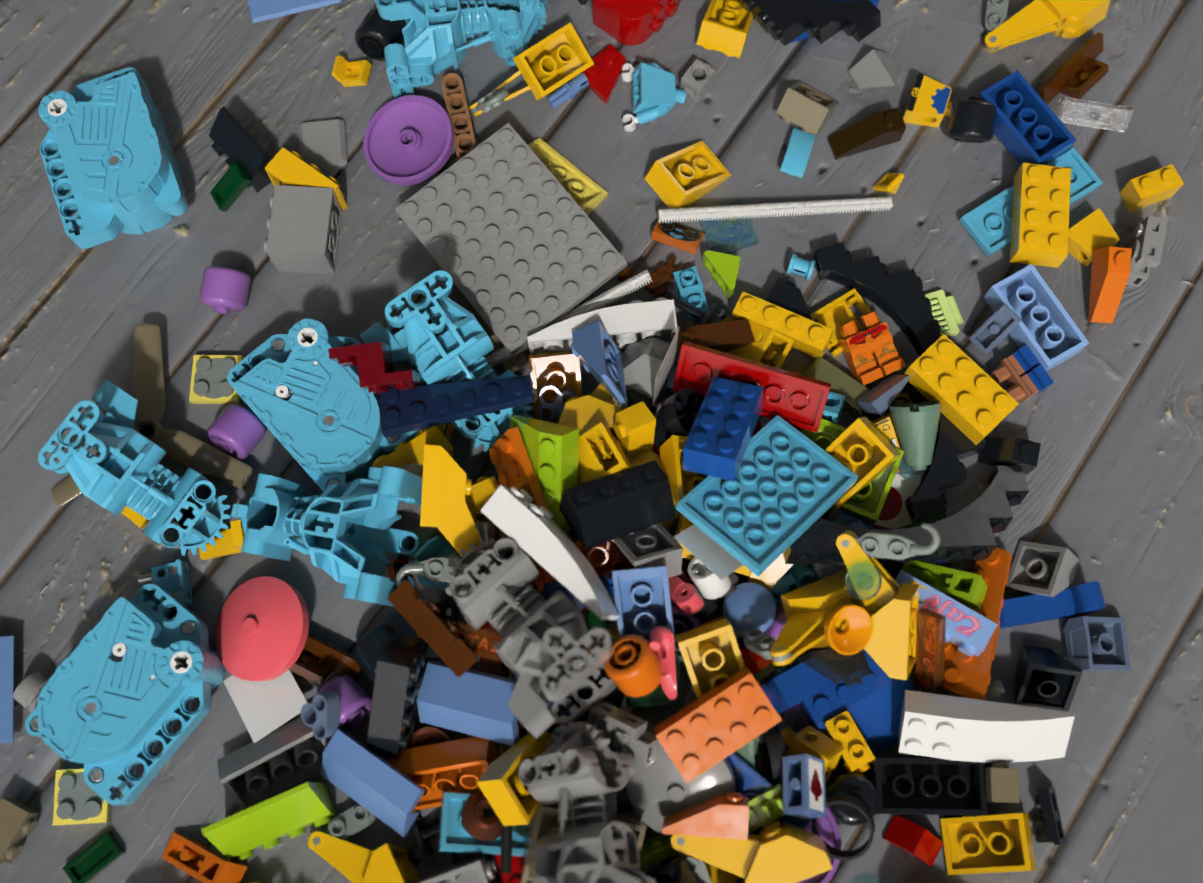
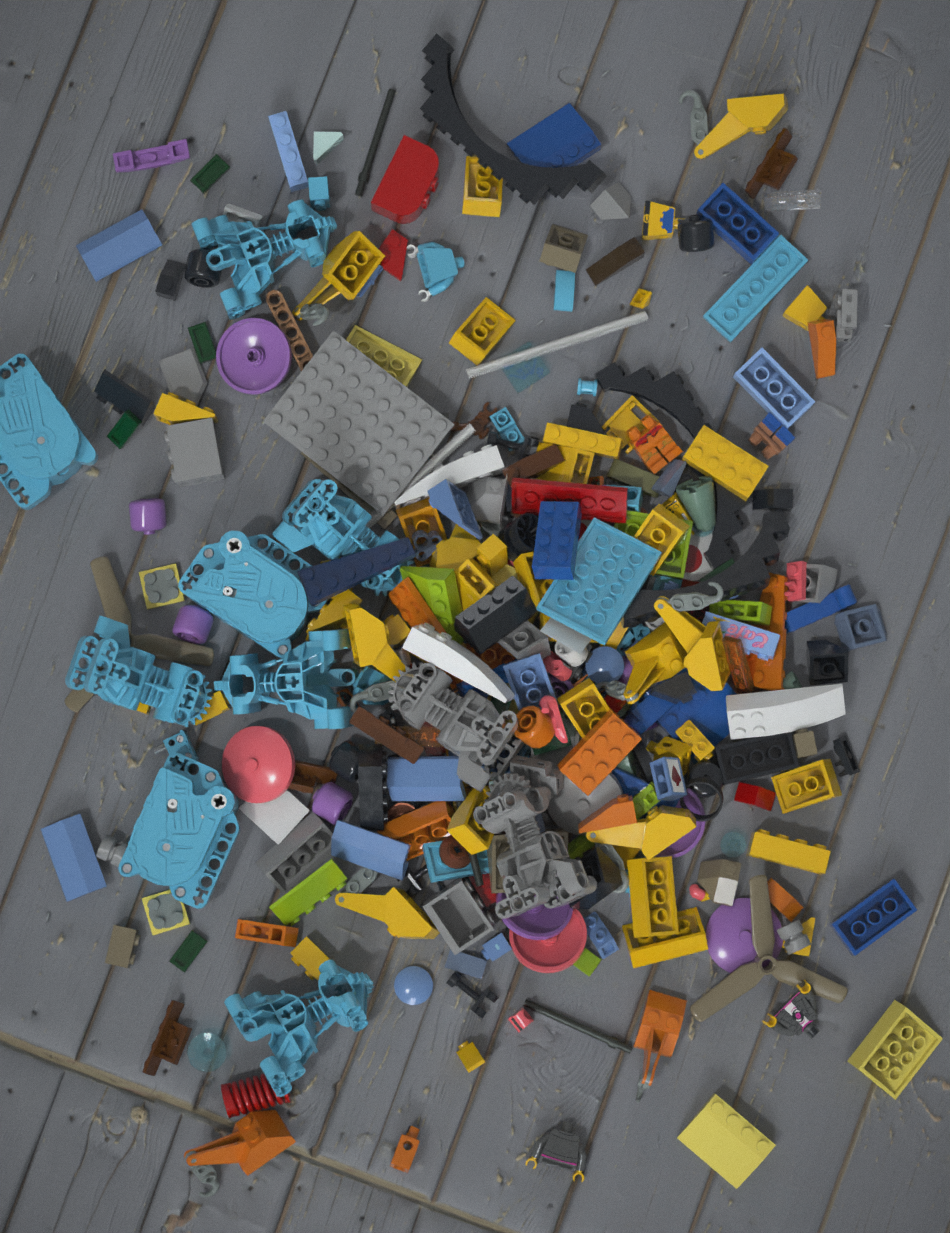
camera: 15 degrees left, 10 degrees up
sand blue piece [300,690,340,740] -> none
dark red bracket [328,342,421,394] -> none
yellow bracket [332,55,372,87] -> none
slope [651,220,704,255] -> none
light grey brick [680,59,716,103] -> none
lime slope [702,250,741,299] -> none
light orange piece [824,604,872,655] -> none
clear light blue piece [845,563,882,600] -> none
yellowish green piece [925,290,964,338] -> none
sand blue slope [968,303,1022,355] -> none
yellow brick [1010,163,1071,268] -> none
yellow brick [1120,164,1184,213] -> none
none -> black slope [155,260,186,301]
none -> dark green tile [188,322,216,364]
none -> coral plate [784,561,807,602]

